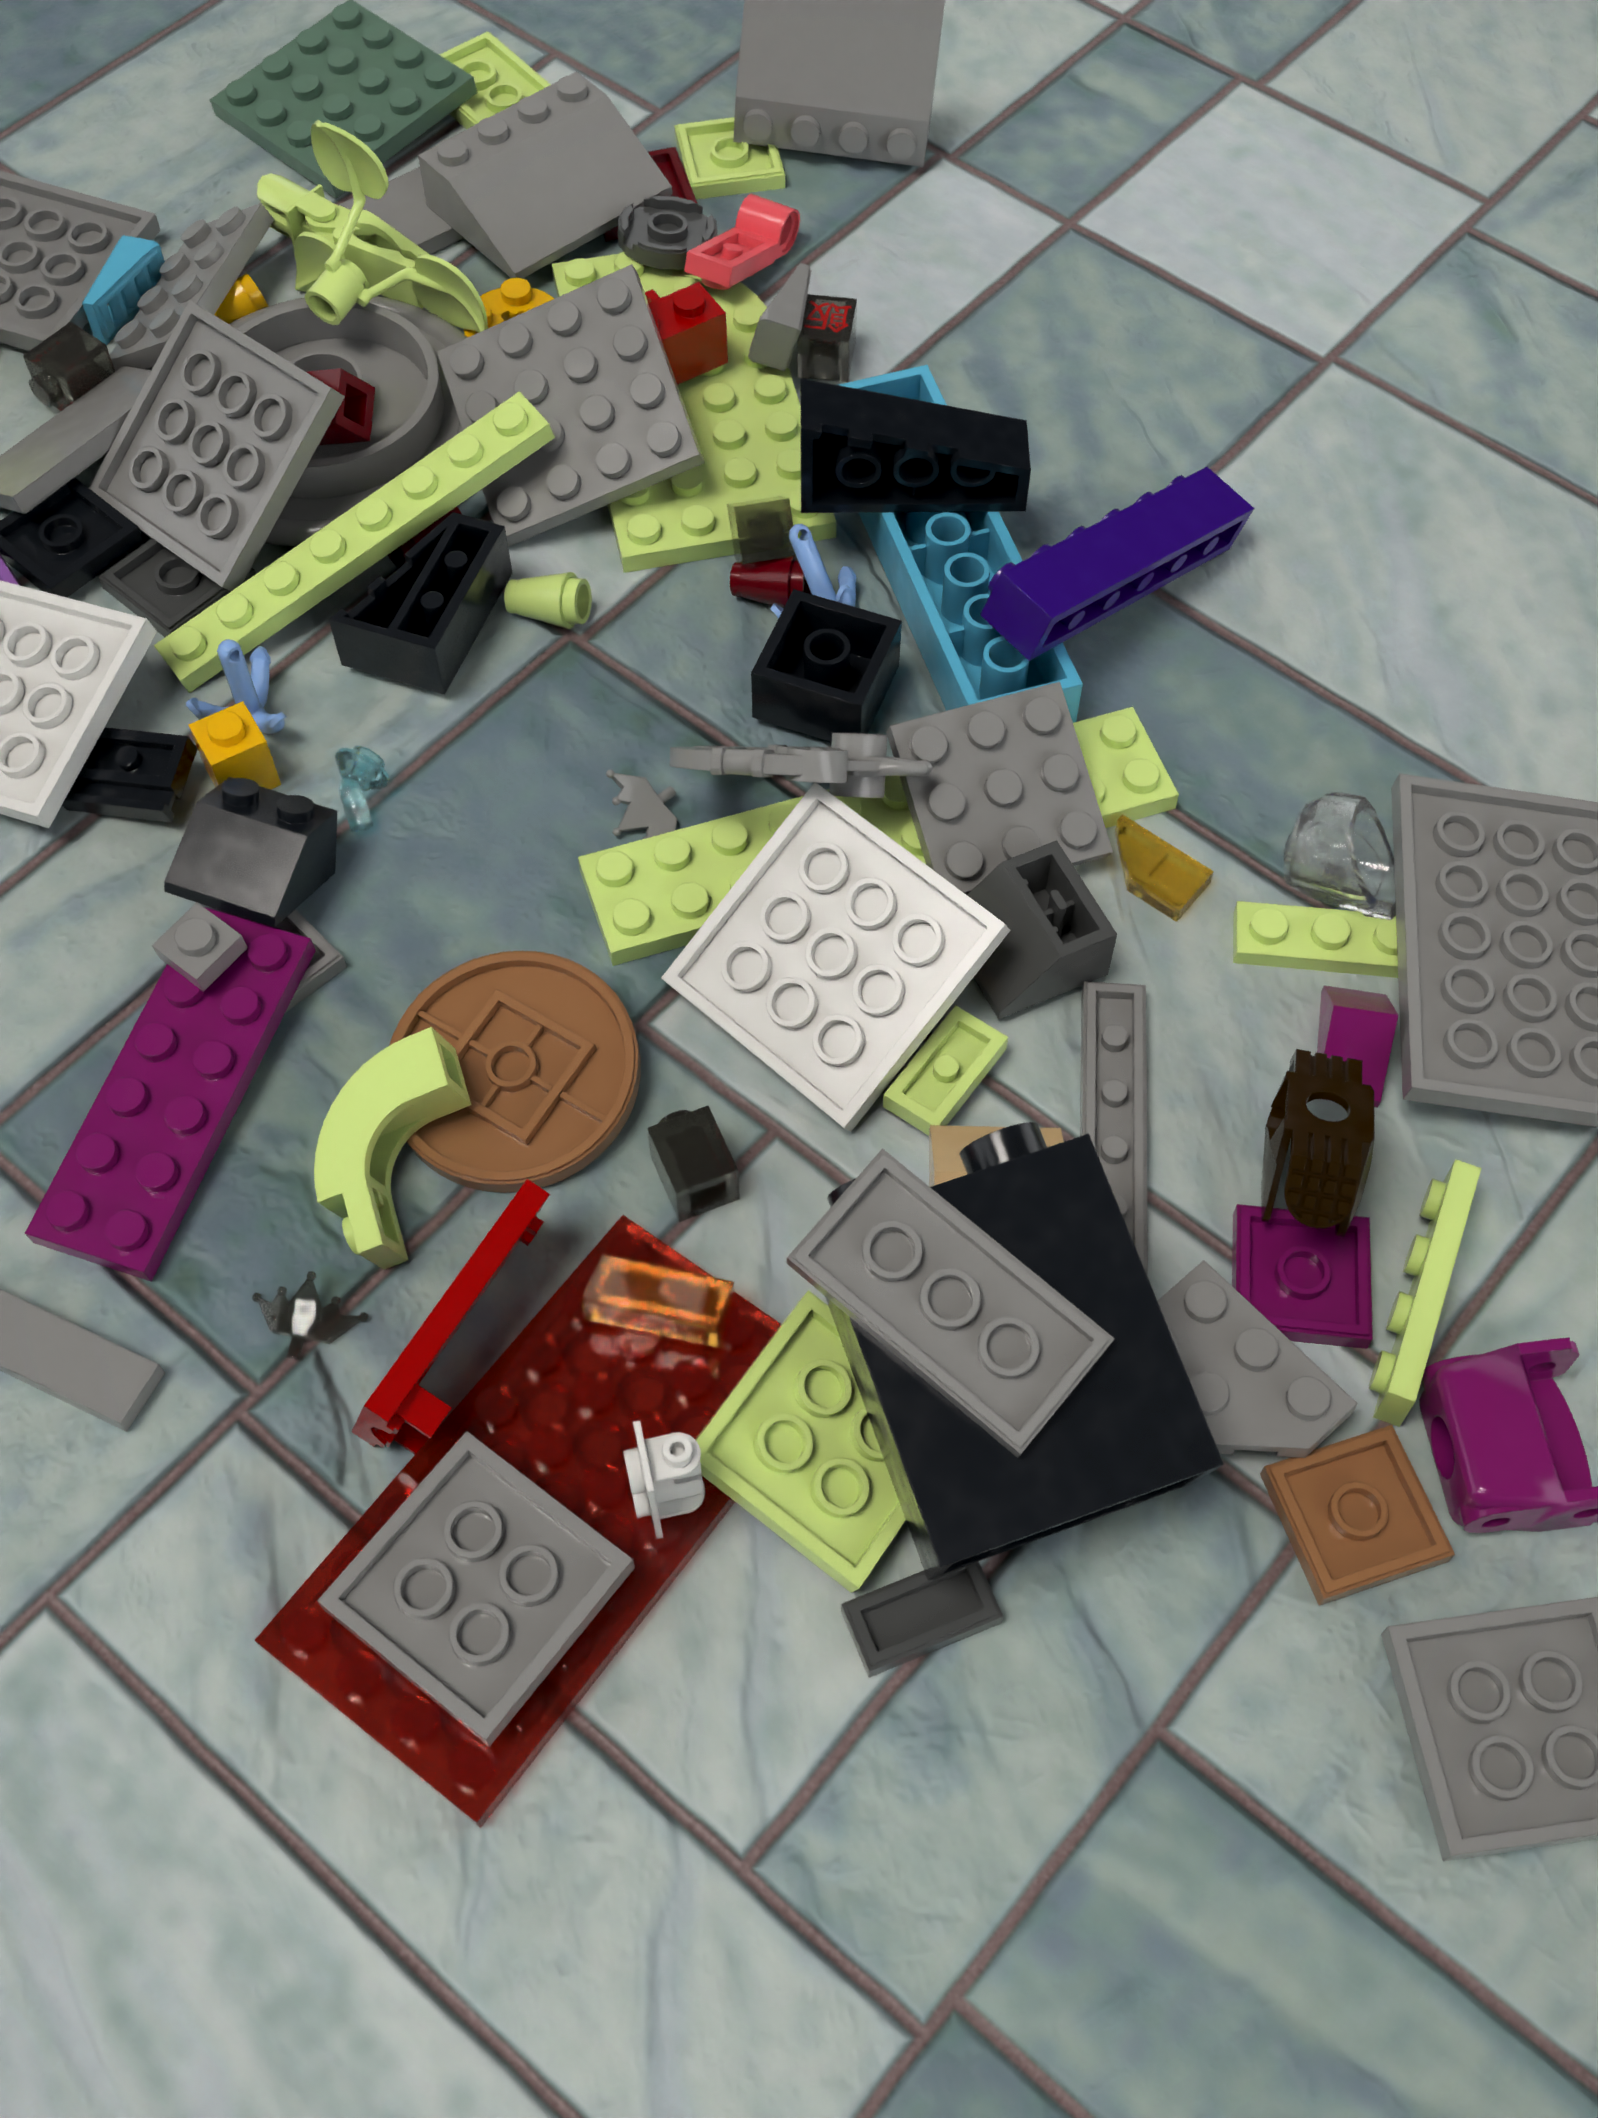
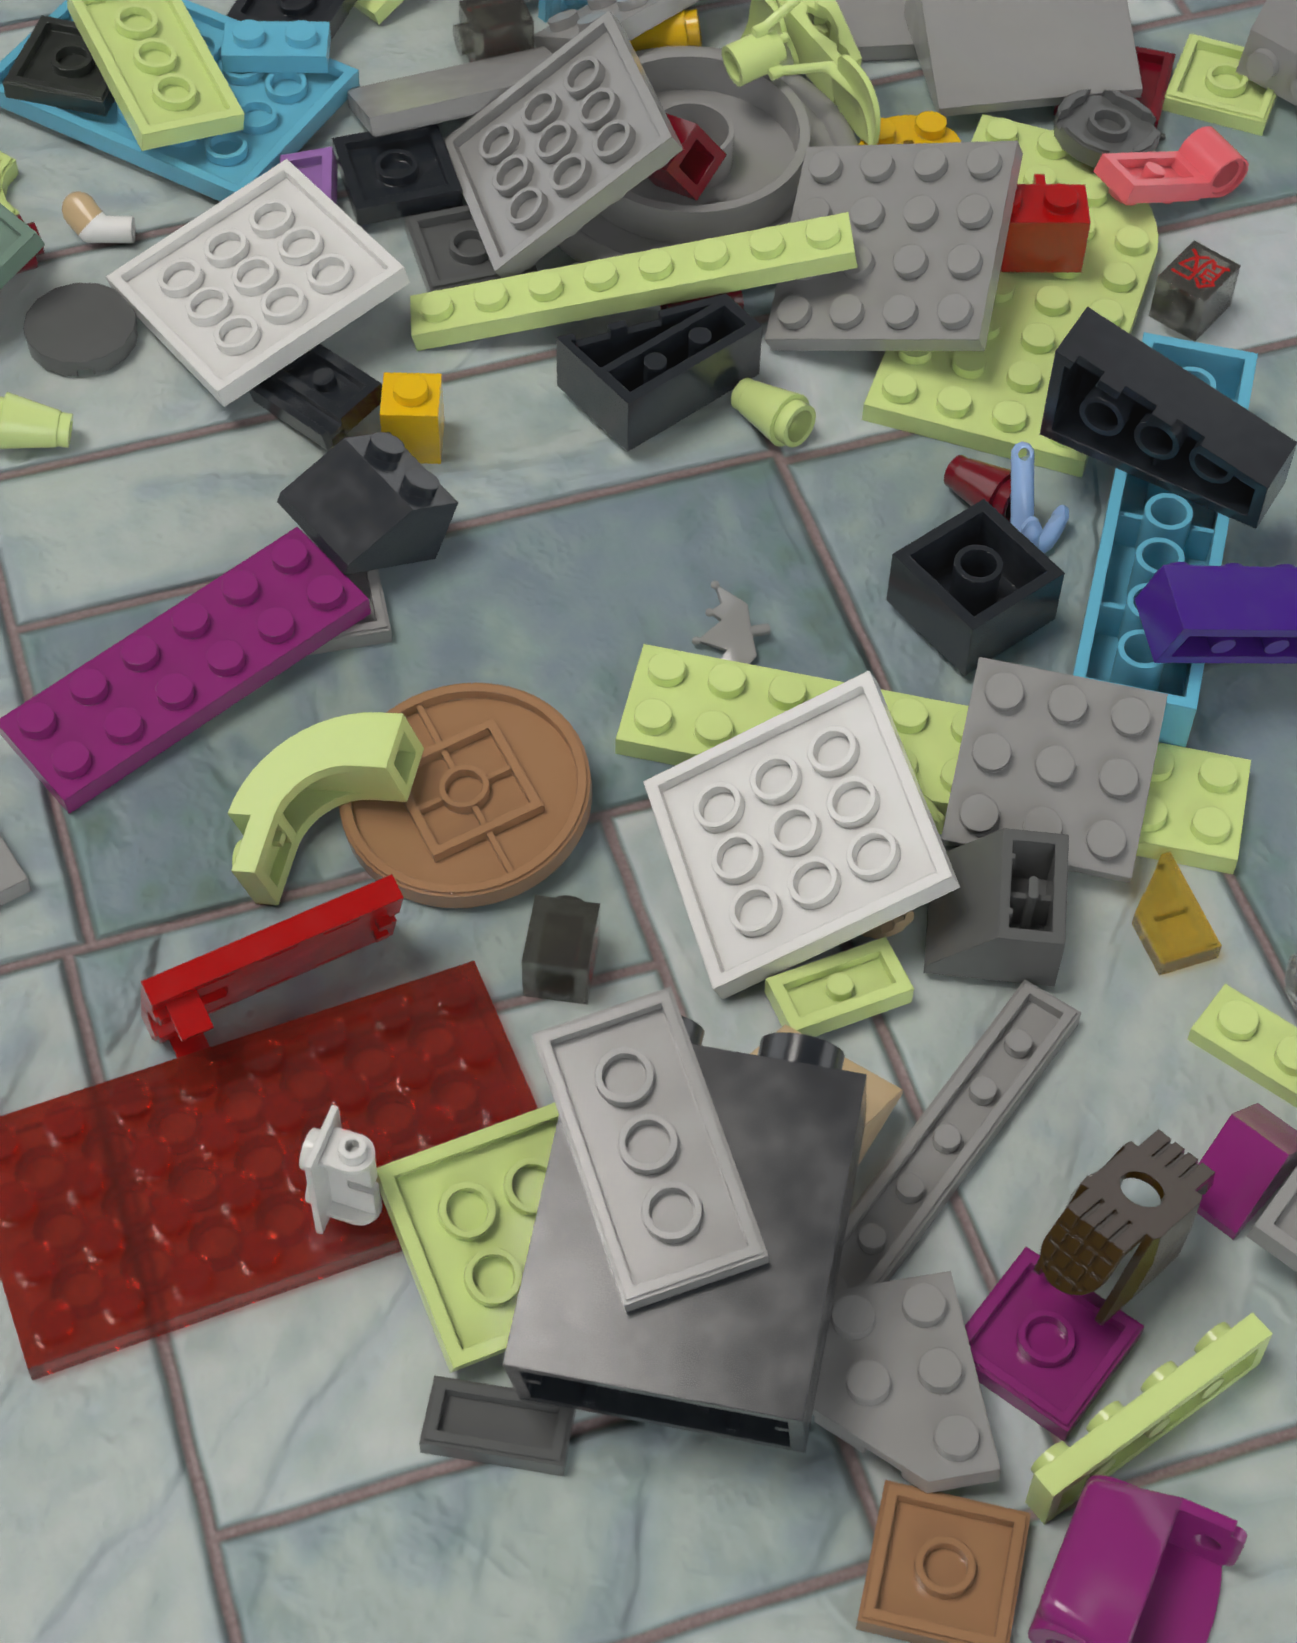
camera: 30 degrees right, 5 degrees down
light grey plate [152,902,248,992] -> none
light blue piece [186,639,287,734] -> none
clear smoke piece [252,1271,368,1360] -> none
light grey plate [317,1431,635,1747] -> none
clear light blue plate [335,746,390,832] -> none
clear orange slope [581,1254,735,1348] -> none
light grey piece [670,733,933,798] -> none
clear smoke brick [727,496,796,564] -> none
light grey slope [748,263,812,371] -> none

